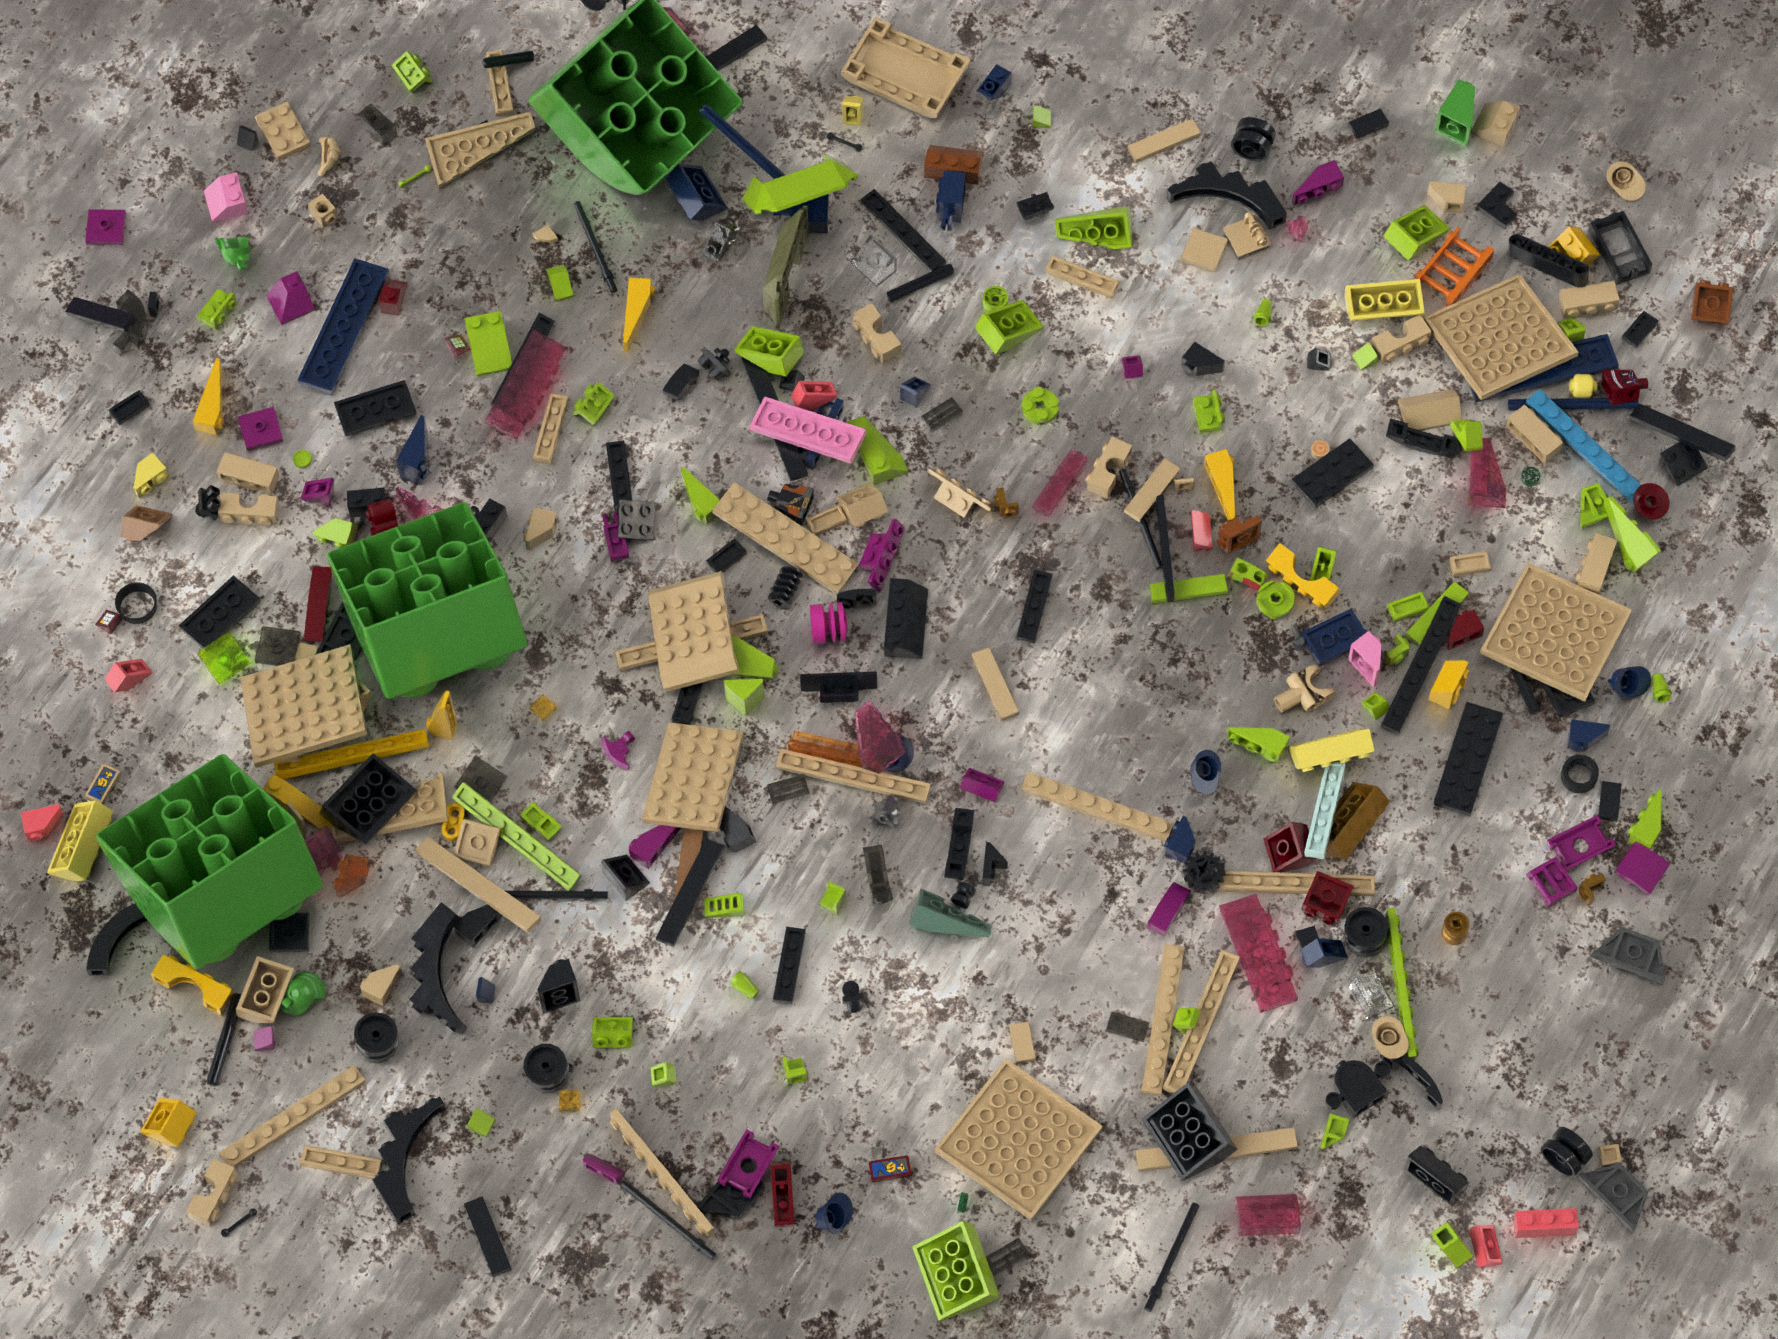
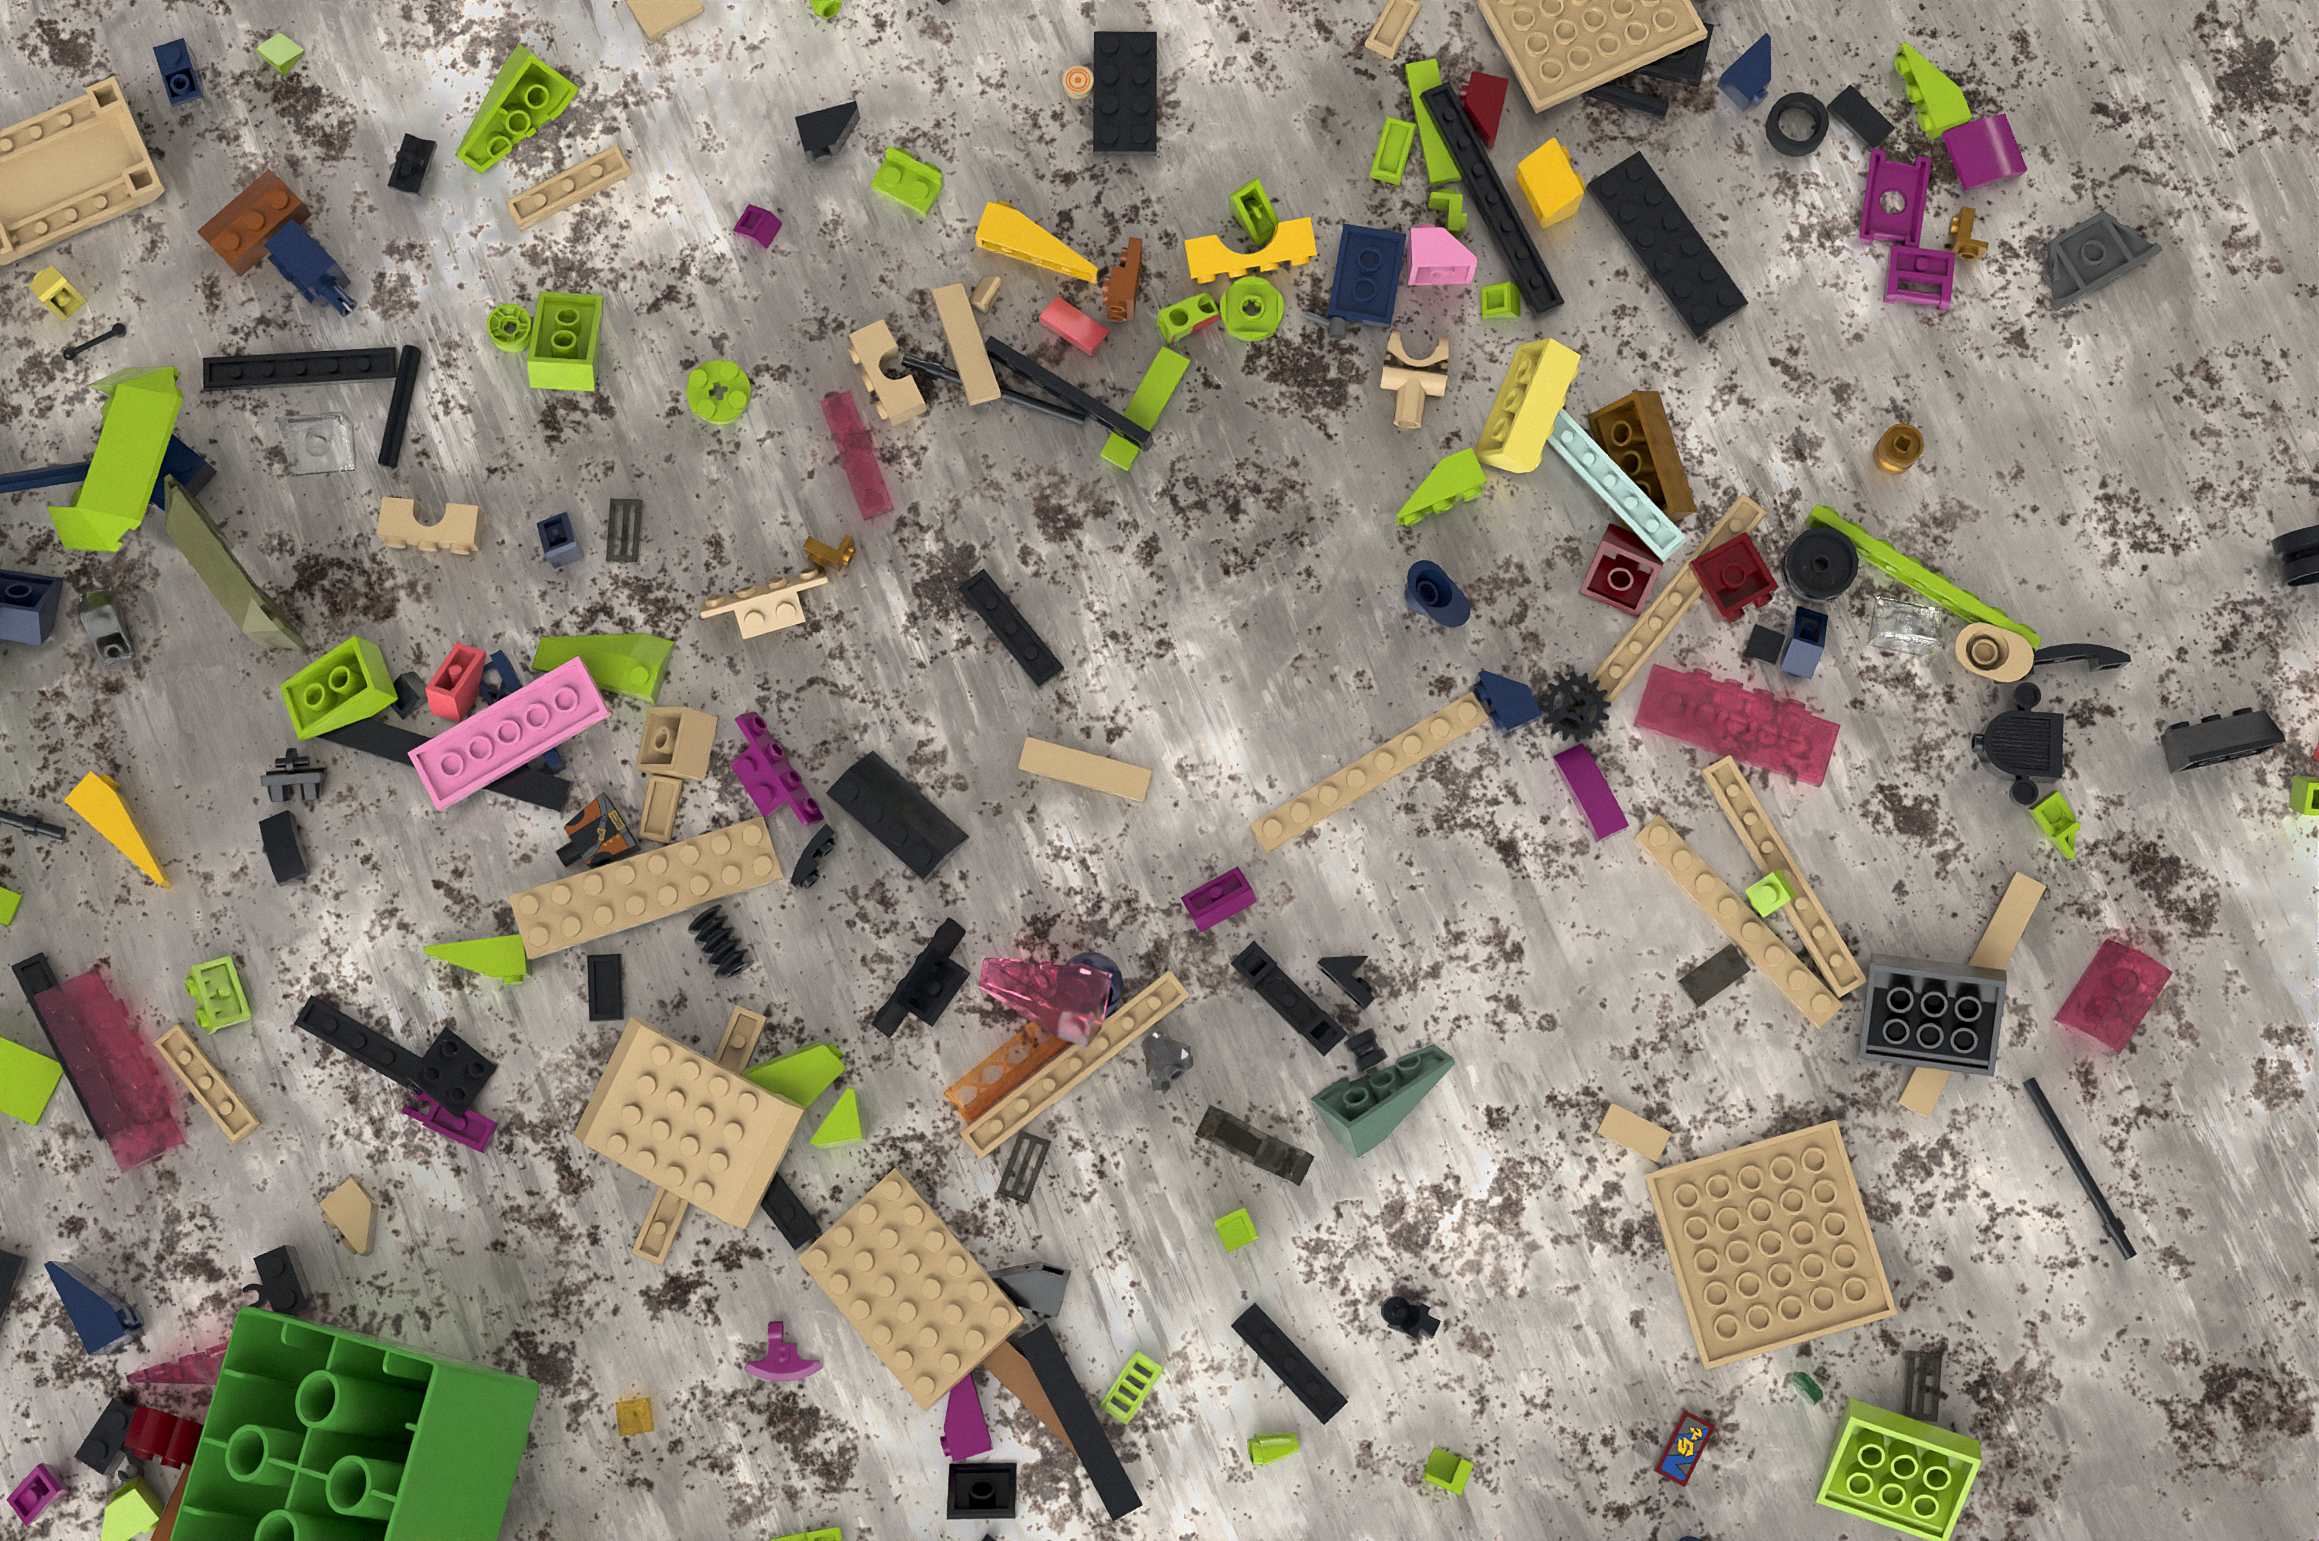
camera: 55 degrees left, 15 degrees up
dark pink wheel [810,602,848,644] -> none

